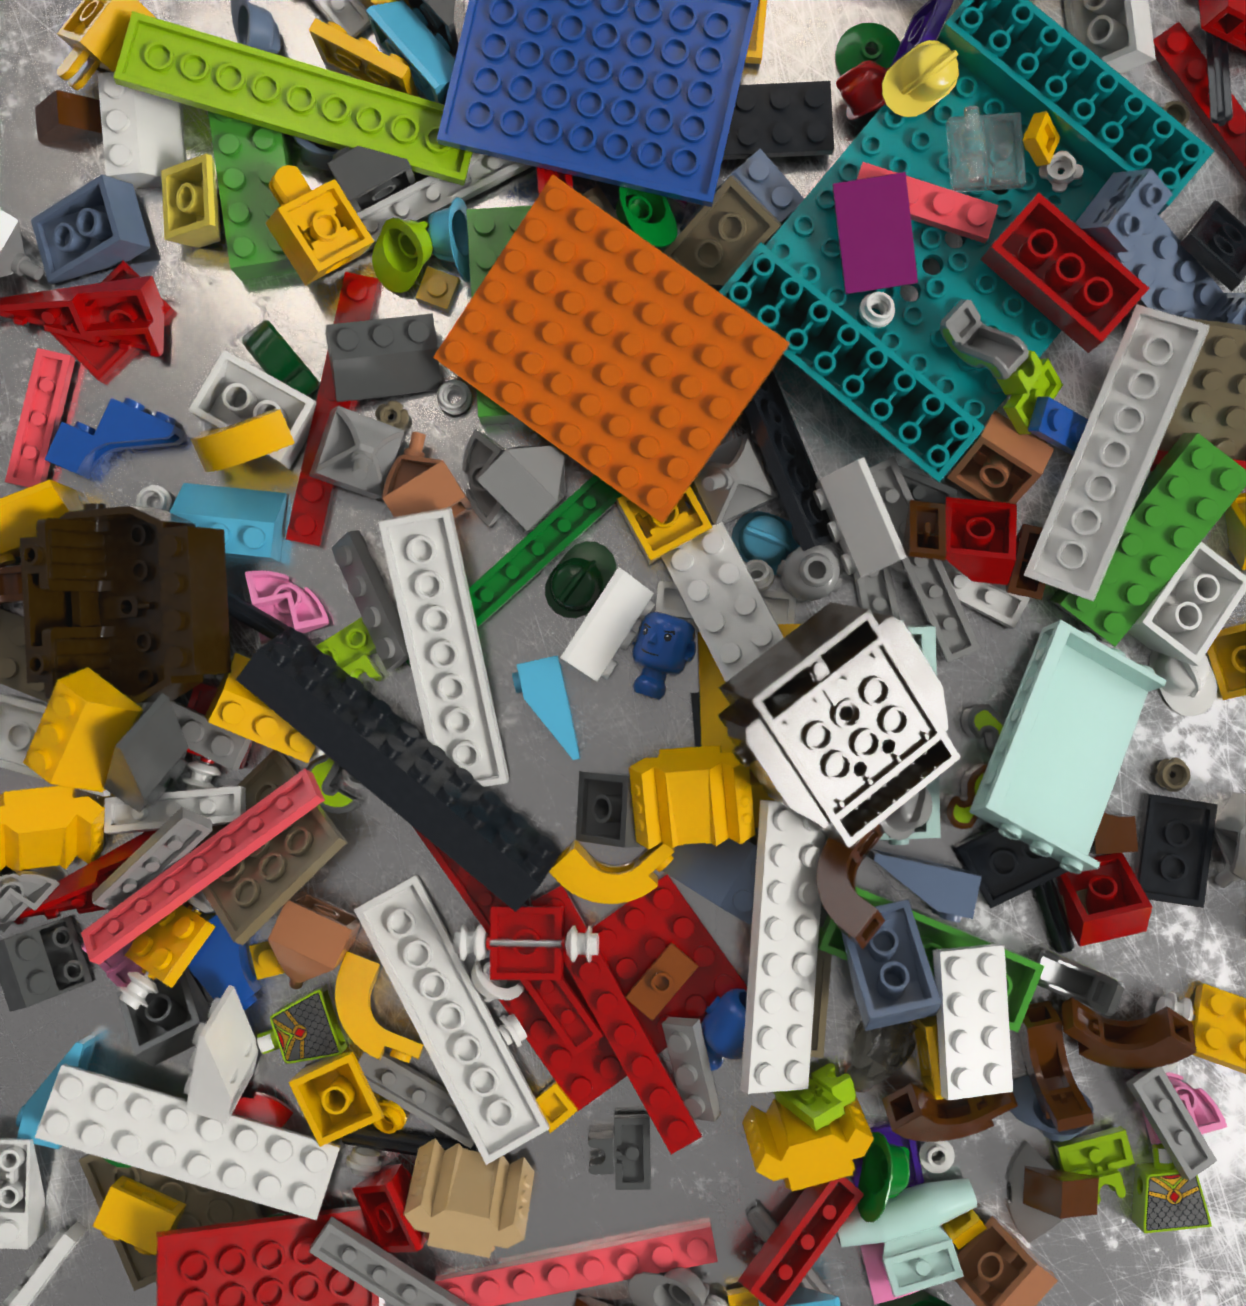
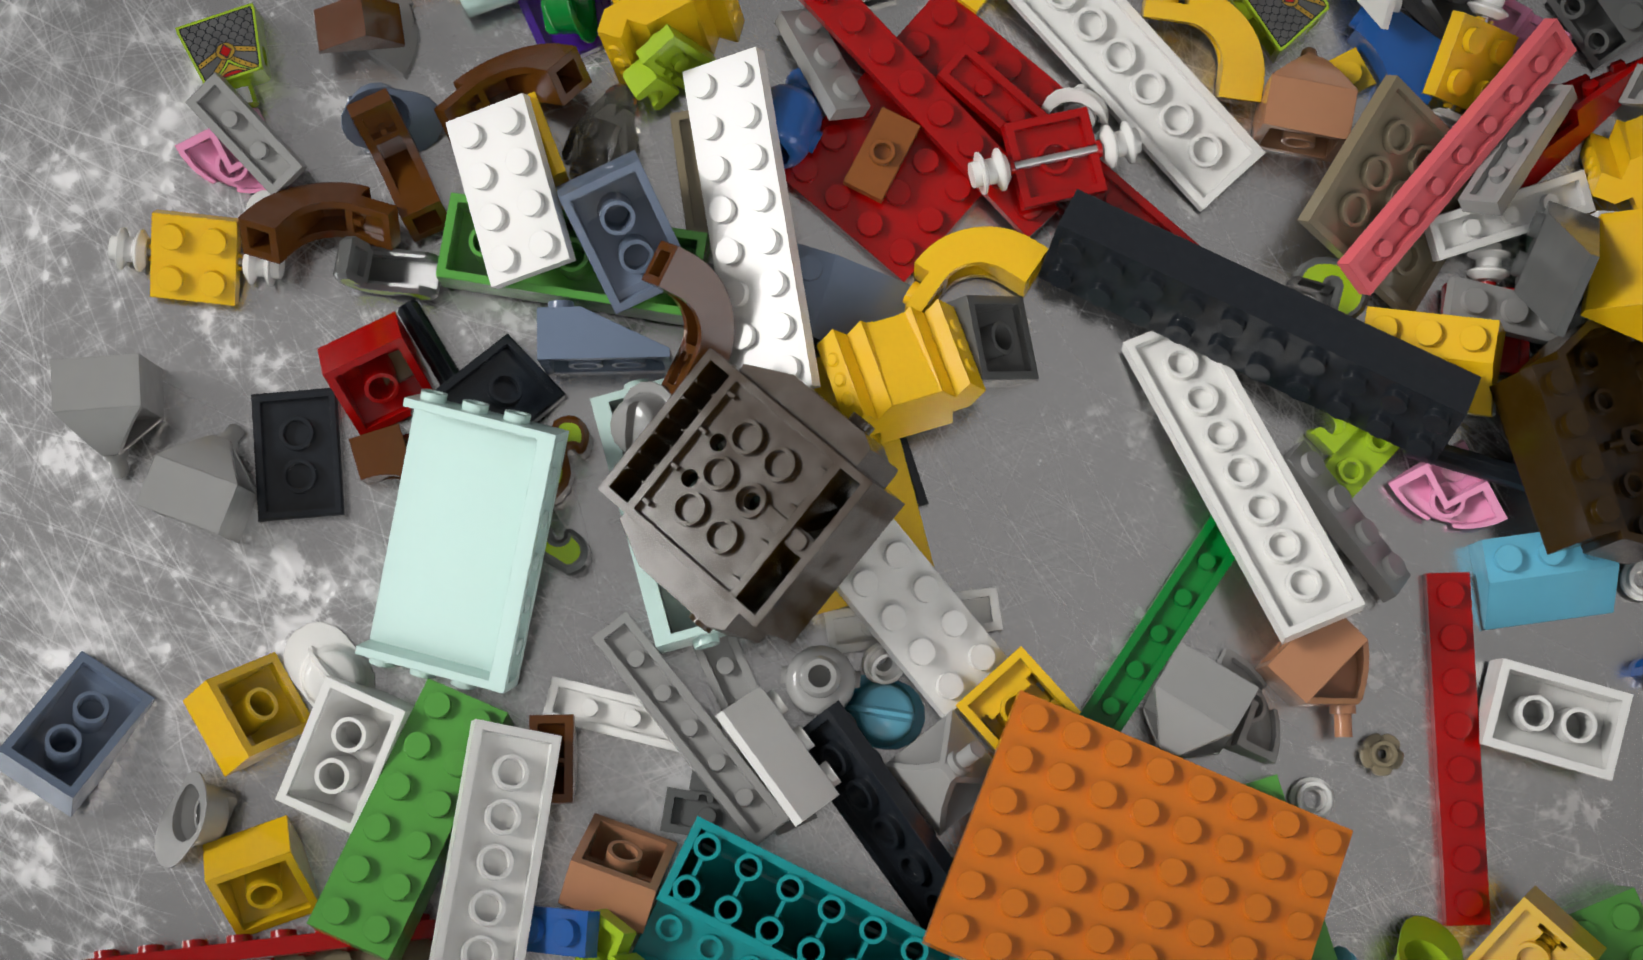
camera: 170 degrees right, 5 degrees down
yellow arch [191,409,295,472] -> none
dark green animal [242,320,320,396] -> none
light grey piece [309,406,404,499] -> none
dark grey slope [325,313,440,403] -> none
yellow plate [415,266,461,313] -> none
white plate [498,1013,527,1048] -> none
medium azure slope [512,655,581,760] -> none
dark green piece [545,541,616,618] -> none
white slope [560,567,656,682] -> none
blue piece [632,612,696,700] -> none
reddish brown slope [903,500,946,561] -> none
white plate [919,1141,955,1173] -> none
red slope [945,497,1017,585] -> none
lime plate [1054,1126,1135,1205] -> none
dark tan plate [1155,758,1191,792] -> none

